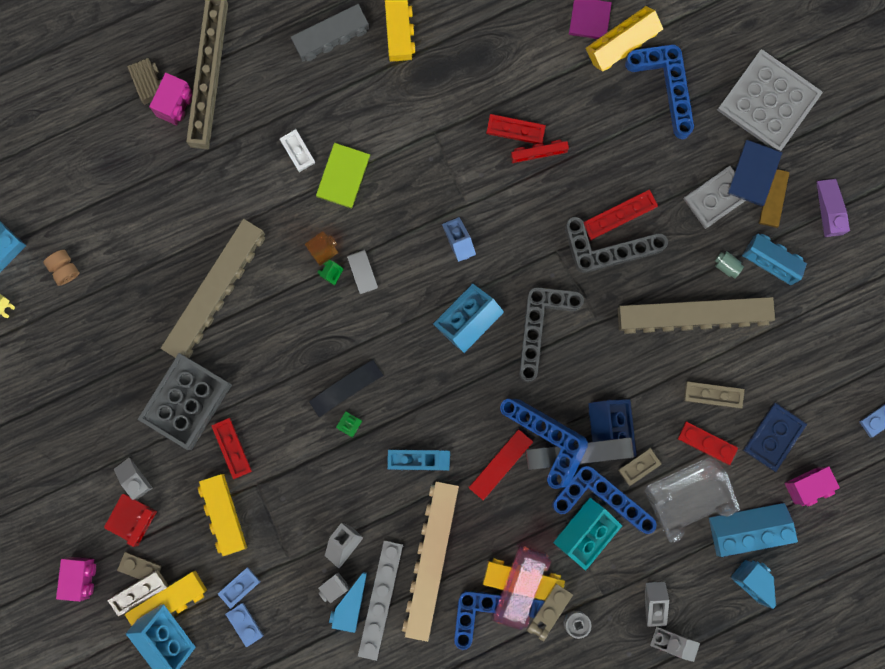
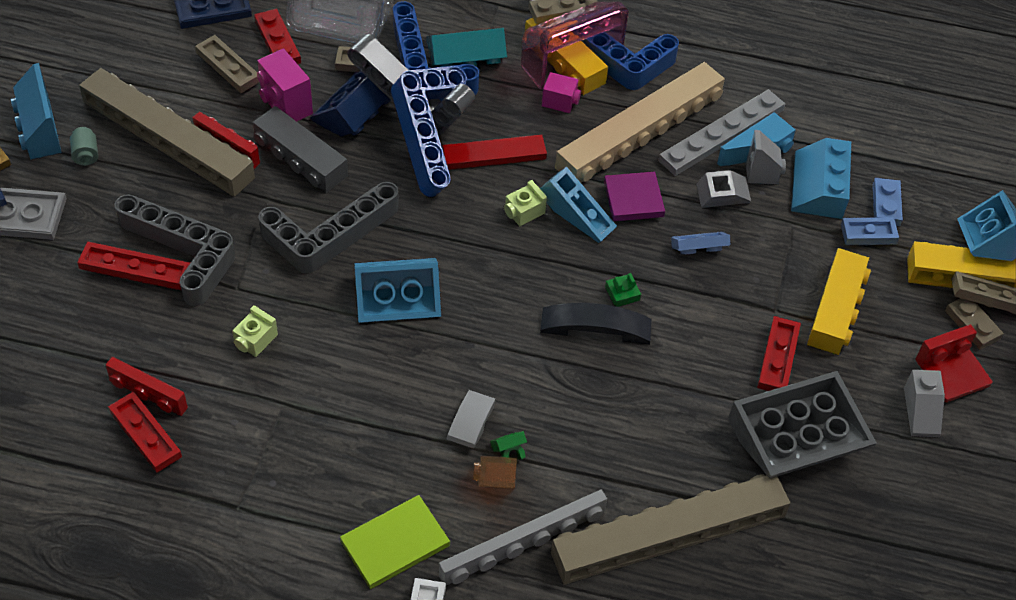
camera: 140 degrees left, 30 degrees down
medium blue slope [442,217,476,262] -> none
none -> red plate [193,111,260,169]
none -> yellowish green brick [232,306,278,357]
none -> dark grey brick [253,106,348,193]
none -> dark pink brick [257,48,313,122]
none -> light grey plate [439,489,607,585]
none -> yellowish green brick [504,180,547,226]
none -> dark pink brick [542,72,581,113]
none -> magenta tile [604,172,665,221]
none -> medium blue plate [671,232,730,254]
none -> dark azure slope [791,138,851,219]

